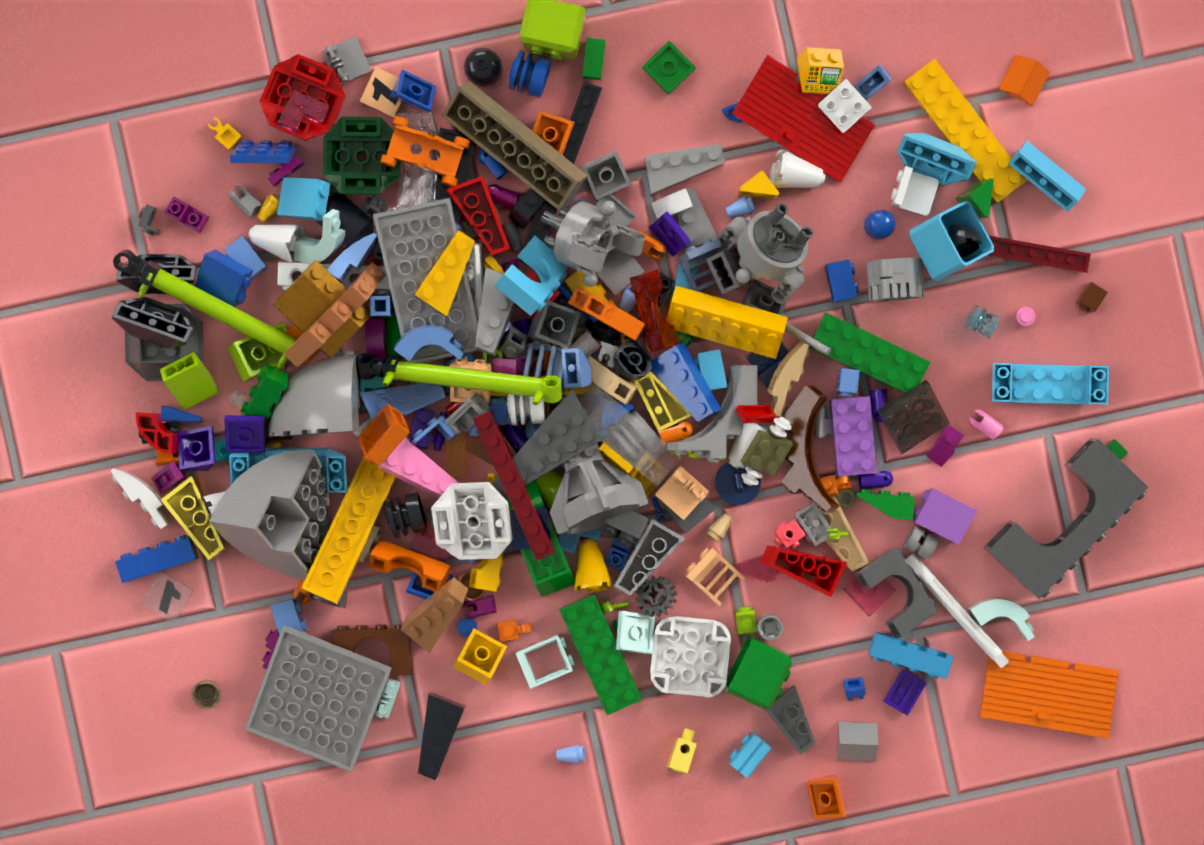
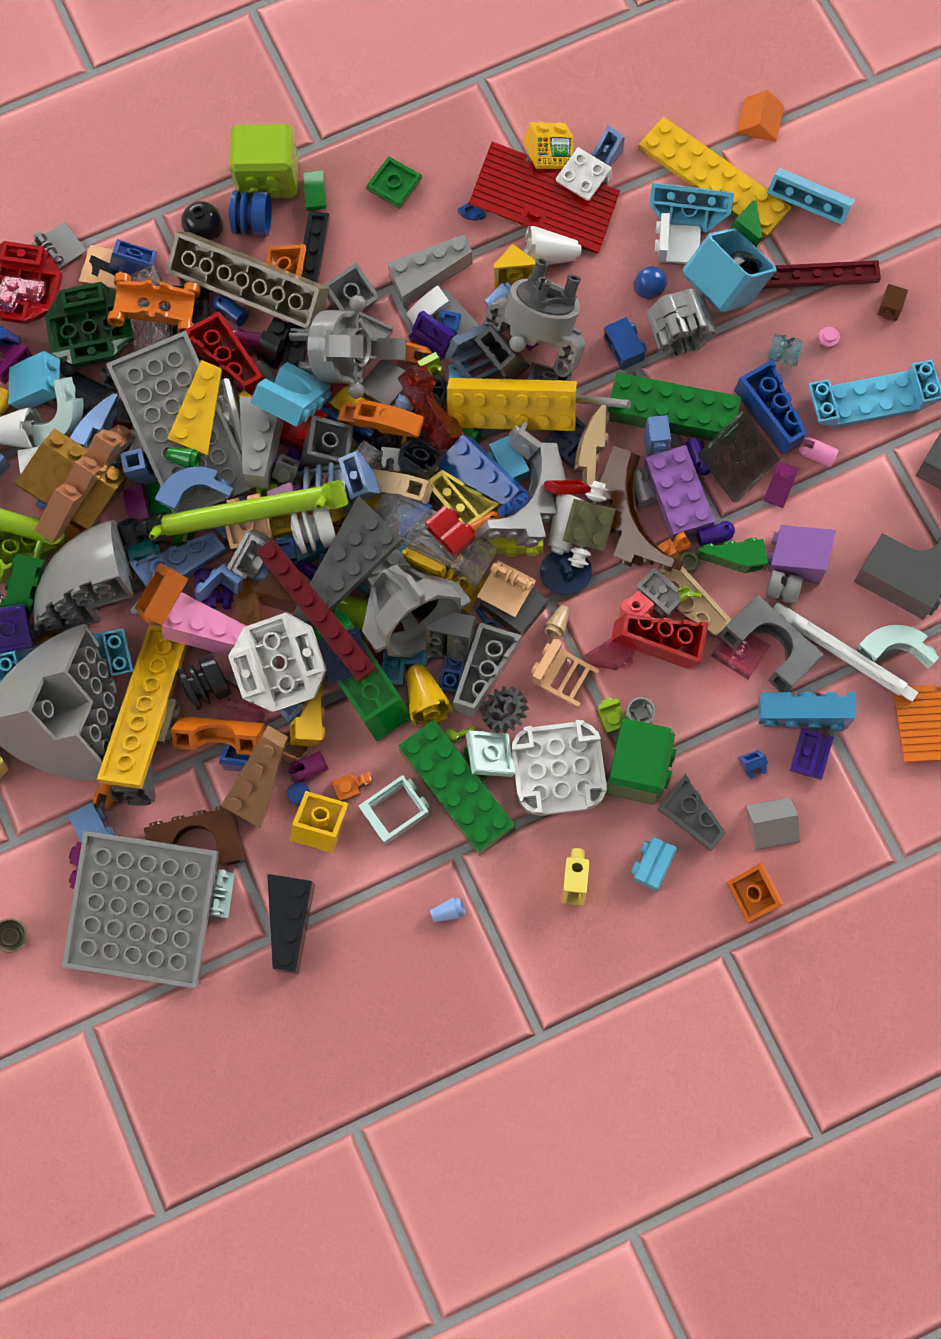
camera: 10 degrees left, 15 degrees down
none -> green cone [166,447,200,468]
none -> lime tile [417,352,443,381]
none -> red brick [425,505,475,558]
none -> blue tile [441,310,461,335]
none -> blue gear [498,493,530,517]
none -> light grey bracket [508,421,542,460]
none -> blue wedge [734,359,807,455]

